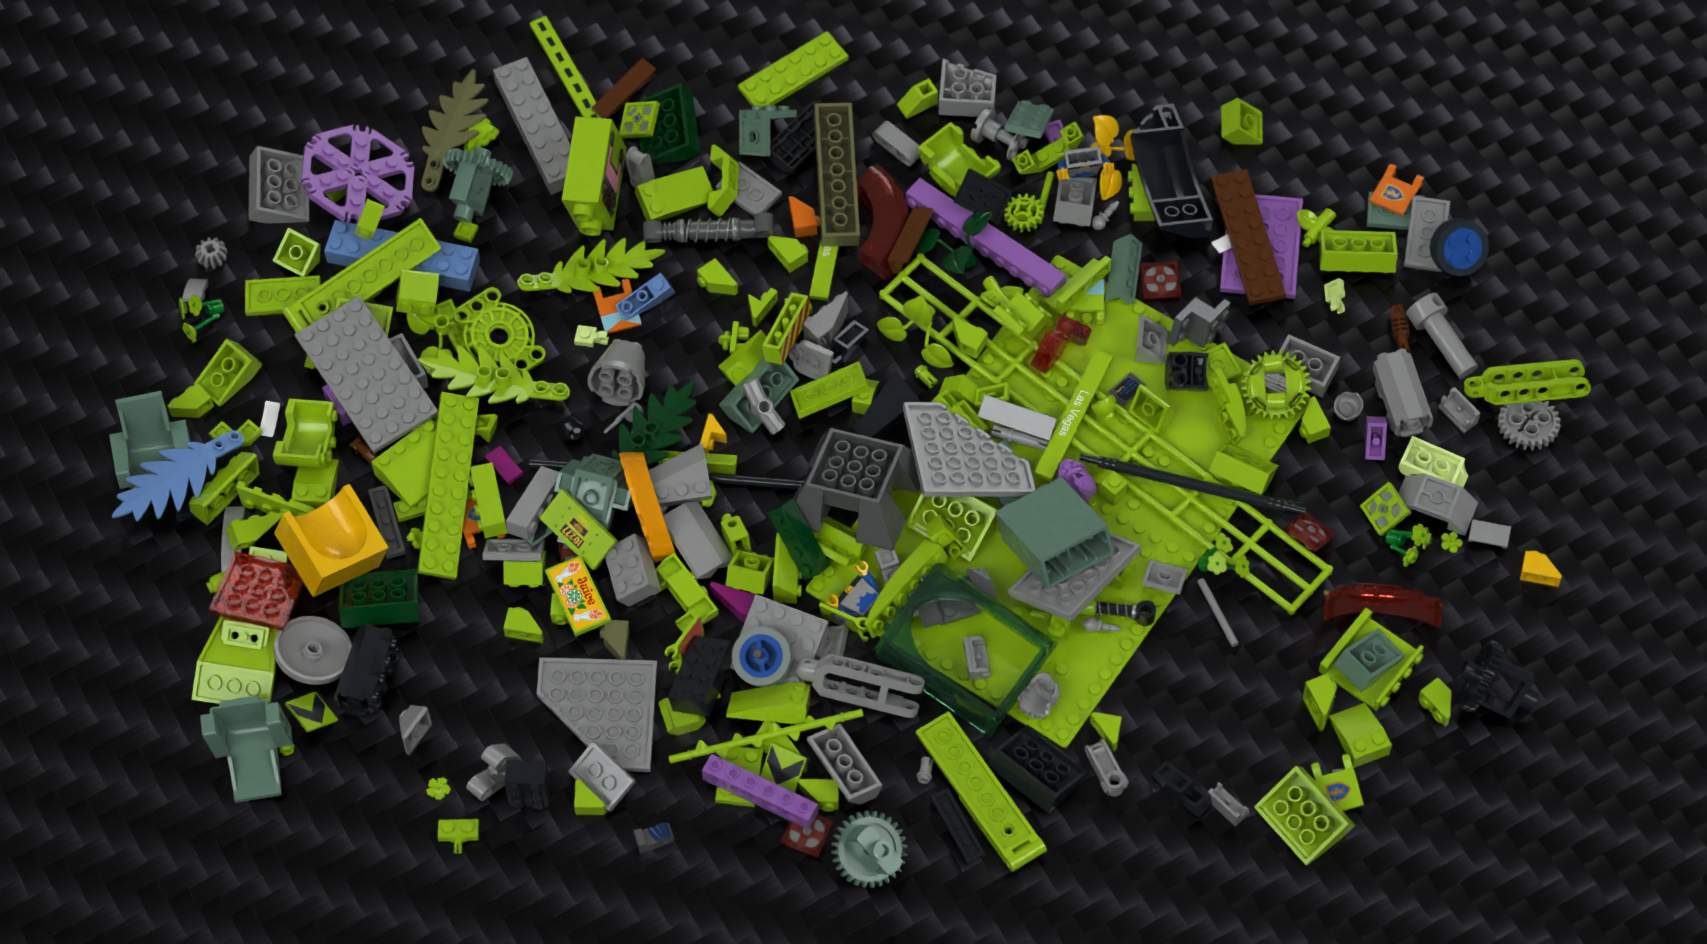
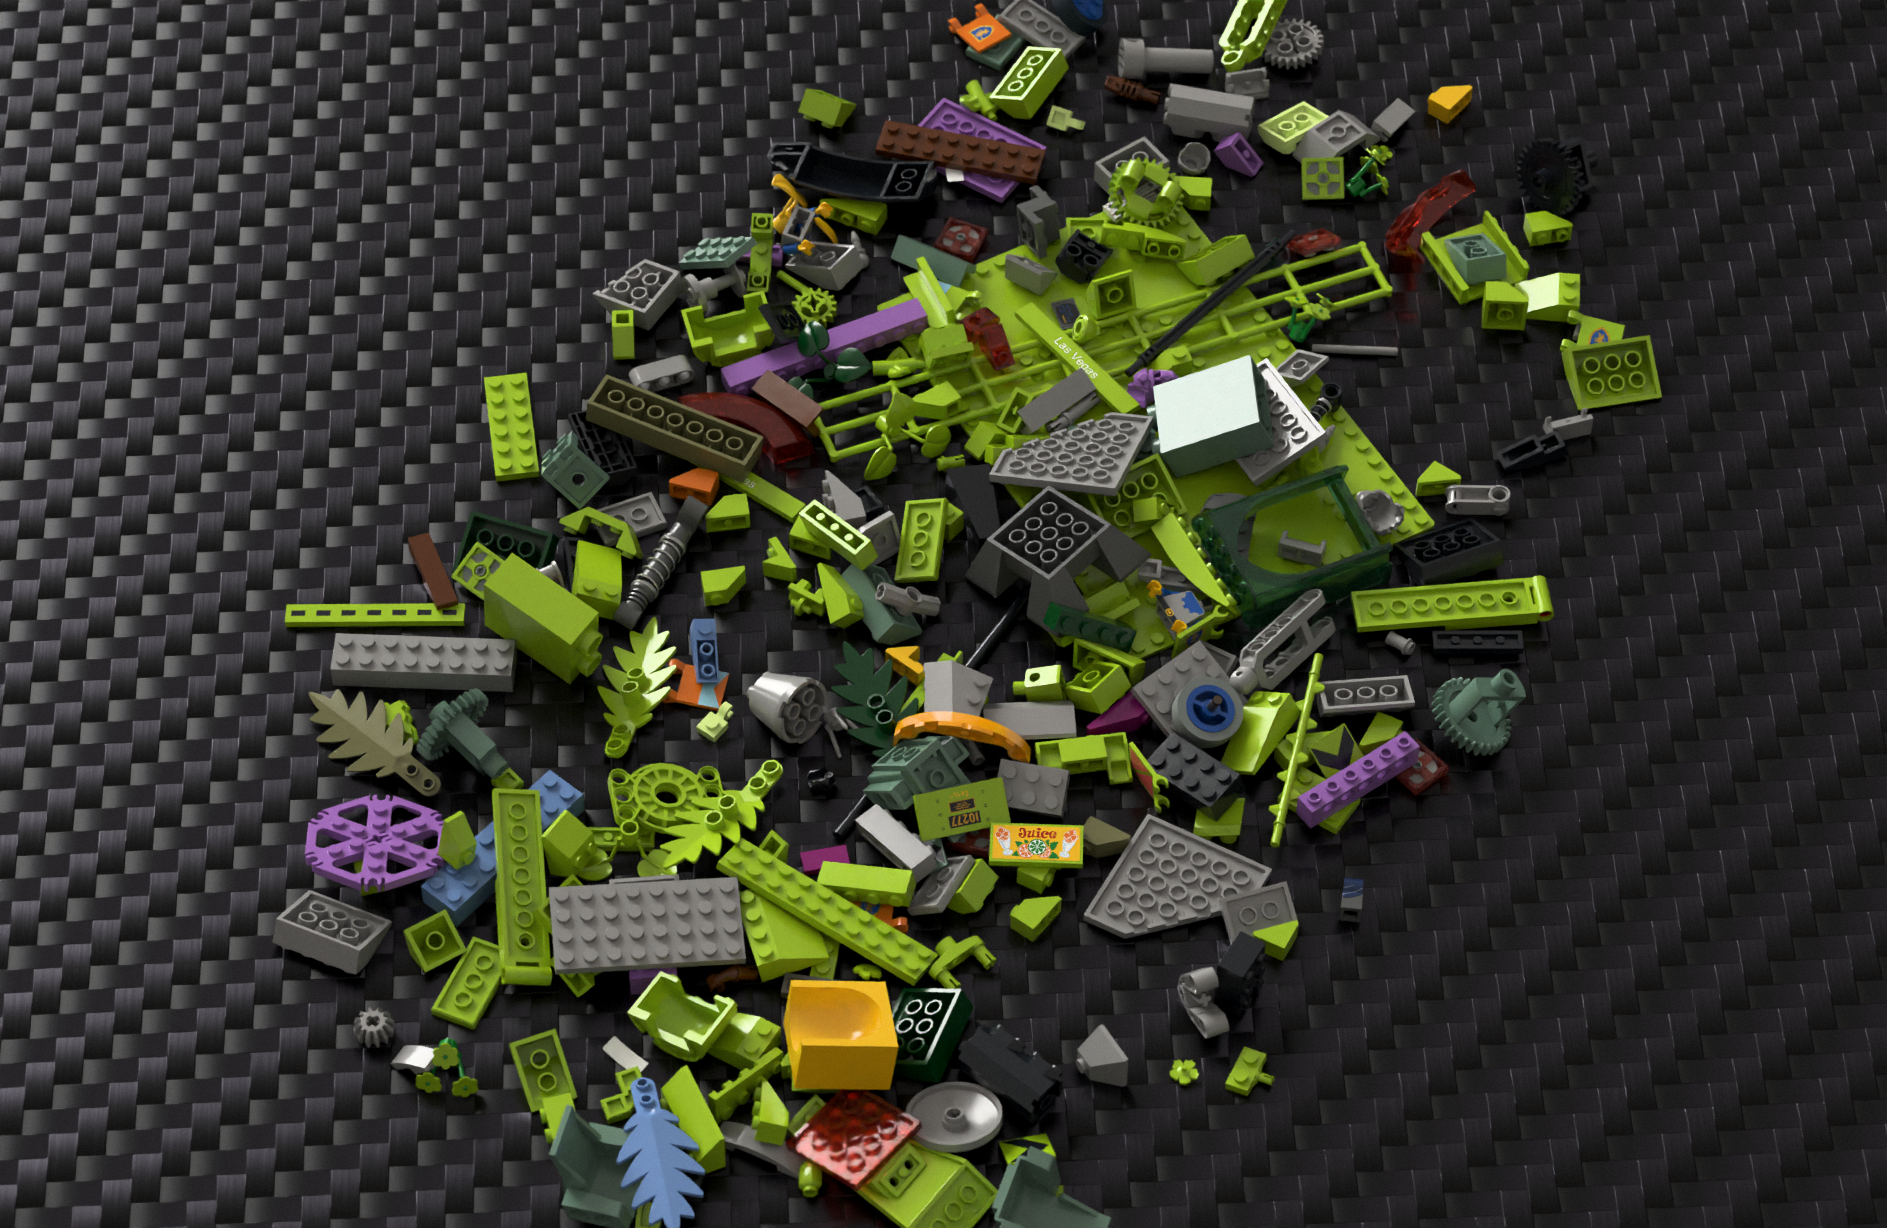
camera: 65 degrees left, 10 degrees down
none -> lime connector [929,936,997,989]

